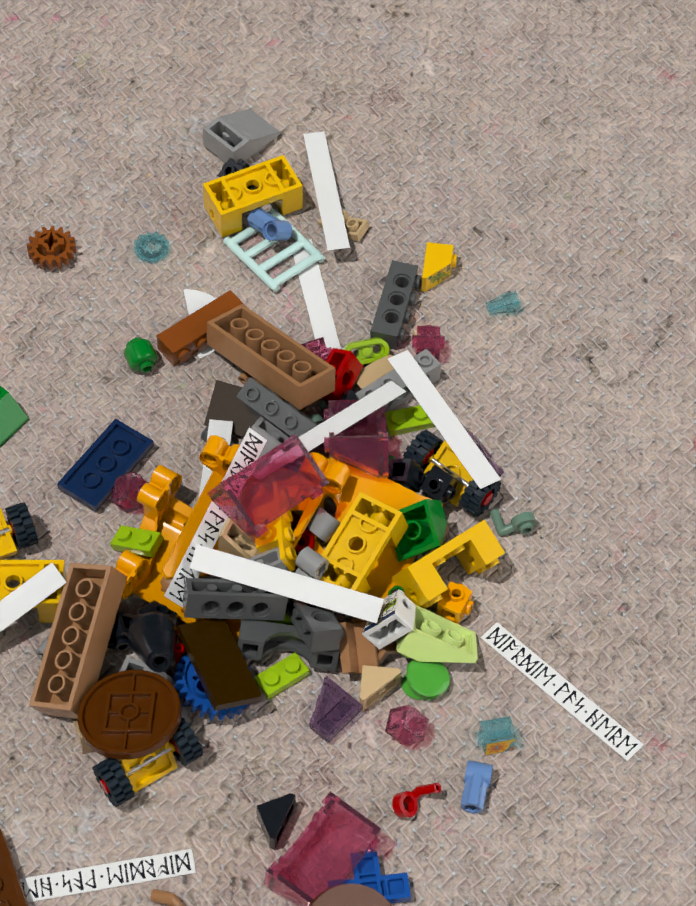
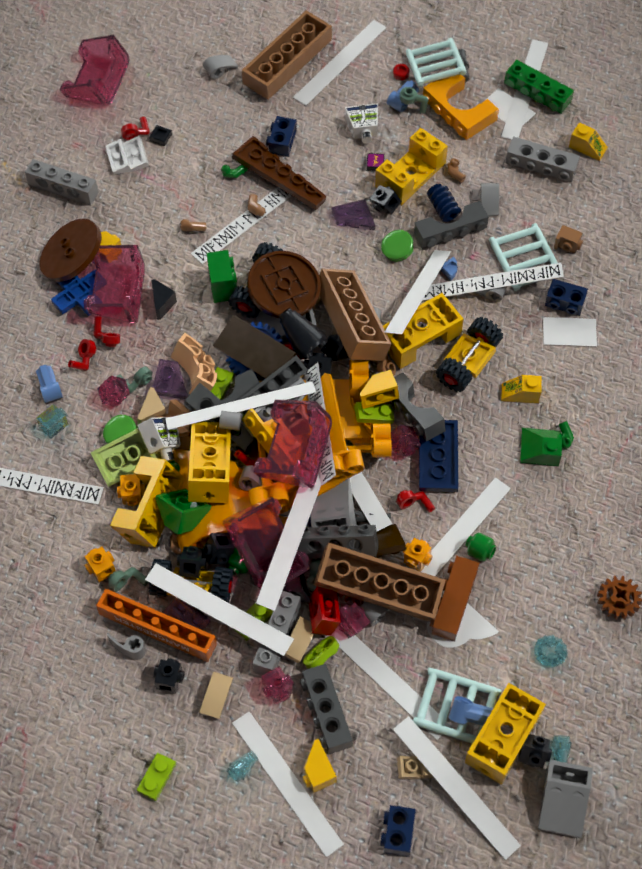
camera: 150 degrees right, 5 degrees up
none -> light orange brick [84,546,116,582]
none -> red plate [94,316,121,347]
none -> orange brick [95,588,217,662]
none -> light grey panel [107,632,146,660]
none -> sand green plate [115,366,153,393]
none -> lime plate [137,752,177,801]
none -> black brick [153,658,185,693]
none -> light nougat brick [170,333,217,394]
none -> tan slope [199,671,233,719]
none -> green brick [206,250,237,303]
none -> white sticker [232,711,344,857]
none -> medium nougat arm [248,194,266,216]
none -> yellow slope [360,370,399,409]
none -> dark blue brick [380,805,416,857]
none -> dark grey arch [392,372,446,441]
none -> red plate [396,490,435,512]
none -> light orange brick [402,538,433,572]
none -> white sticker [421,478,511,576]
none -> clear light blue cone [551,735,572,763]

